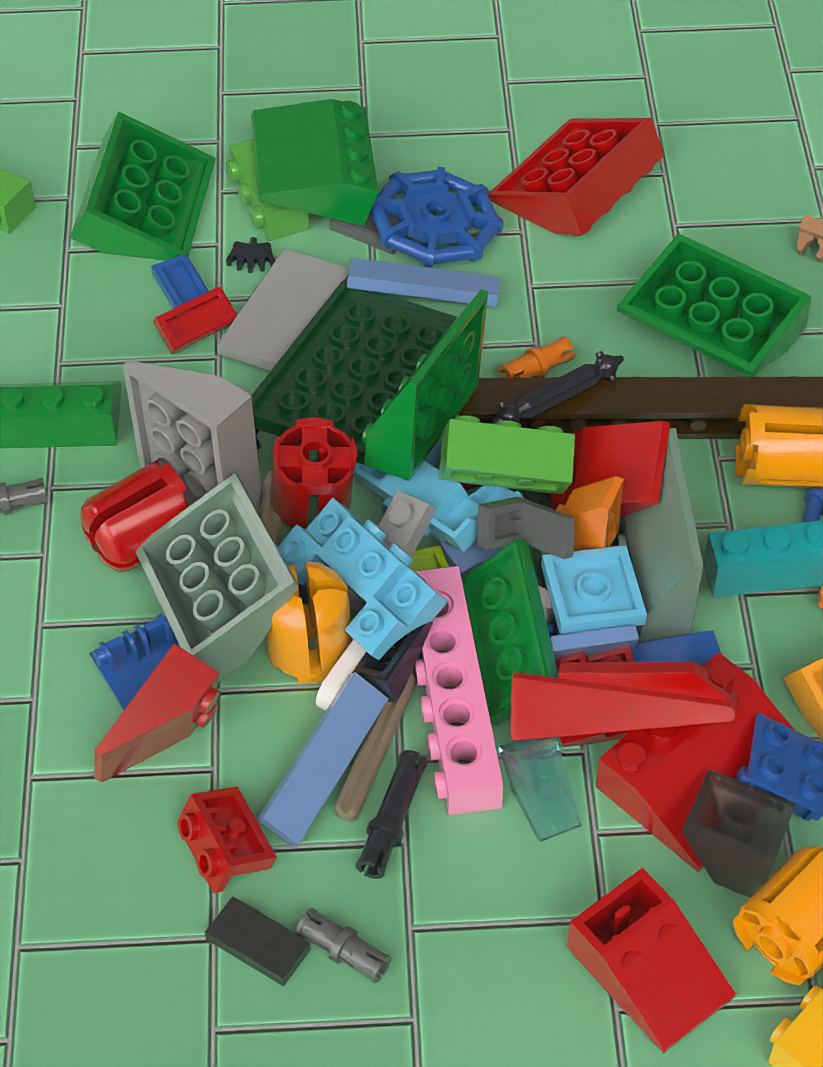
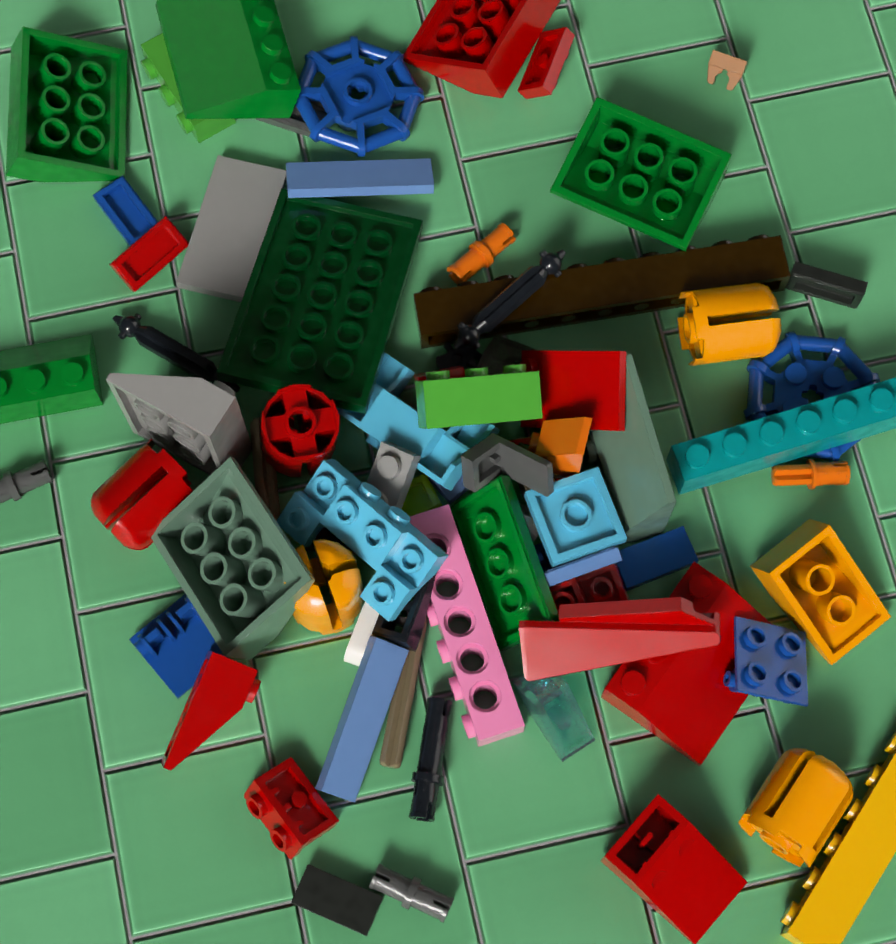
camera: 10 degrees left, 20 degrees up
black piece [226,237,275,273] -> none
green slope [361,289,488,481] -> none
clear smoke slope [682,769,795,897] -> none
none -> red plate [518,27,575,99]

